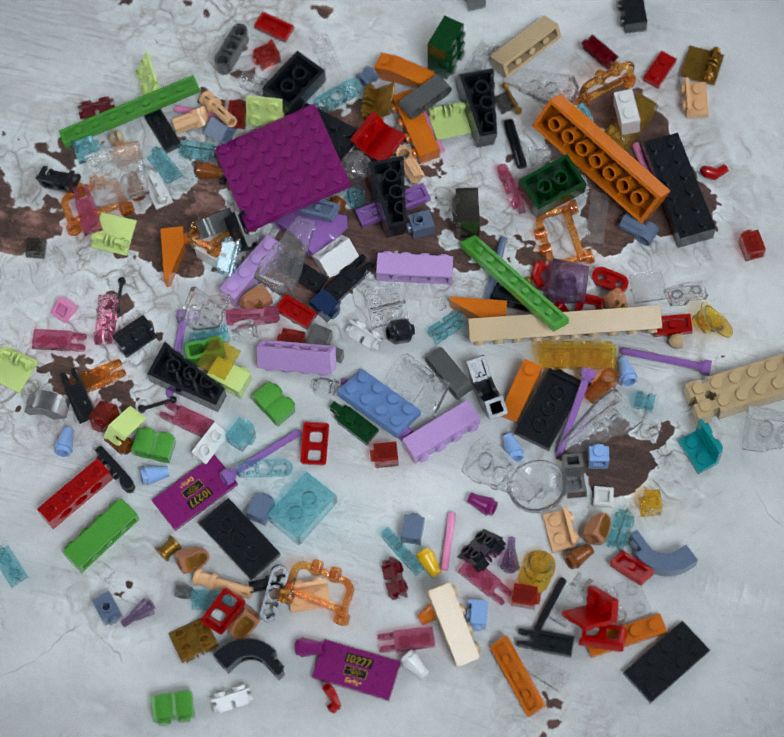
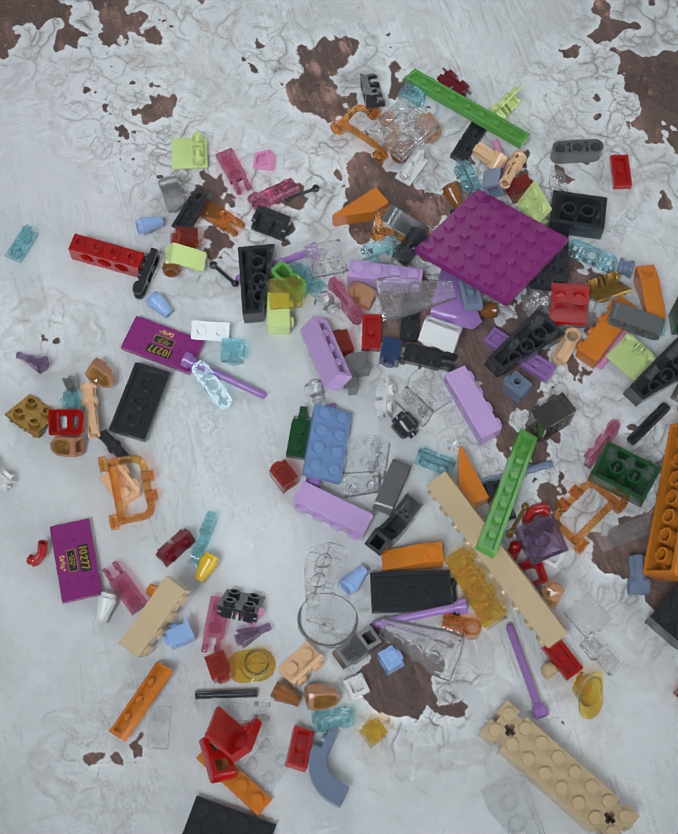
camera: 55 degrees right, 0 degrees up
clear smoke plate [25,238,47,259] -> none
bright green brick [63,498,140,573] -> none
clear pink hinge [72,184,103,236] -> none
yellowish green hinge [91,212,137,256] -> none
sand blue brick [92,591,122,626] -> none
tan hinge [109,130,124,146] -> none
bright green brick [131,427,176,463] -> none
clear light blue hinge [147,146,183,184] -> none
pearl gold bush [156,536,182,562] -> none
clear pink hinge [159,401,215,438] -> none
black arch [213,638,285,680] -> none
sand blue brick [246,492,275,526] -> none
clear red brick [252,39,281,71] -> none
bright green brick [252,381,295,427] -> none
beam [260,564,289,622] -> none
clear light blue brick [268,471,337,545] -> none
magenta cone [295,637,326,657] -> none
red piece [300,422,329,466] -> none
clear light blue wheel [347,185,366,210] -> none
sand blue brick [401,513,425,545] -> none
bright pink bar [440,512,456,571] -> none
magenta cone [467,493,498,516] -> none
black hinge [516,628,575,658] -> none
red plate [592,267,629,293] -> none
light blue cone [616,357,637,387] -> none
clear light blue wheel [633,390,656,413] -> none
teal bracket [678,419,723,474] -> none

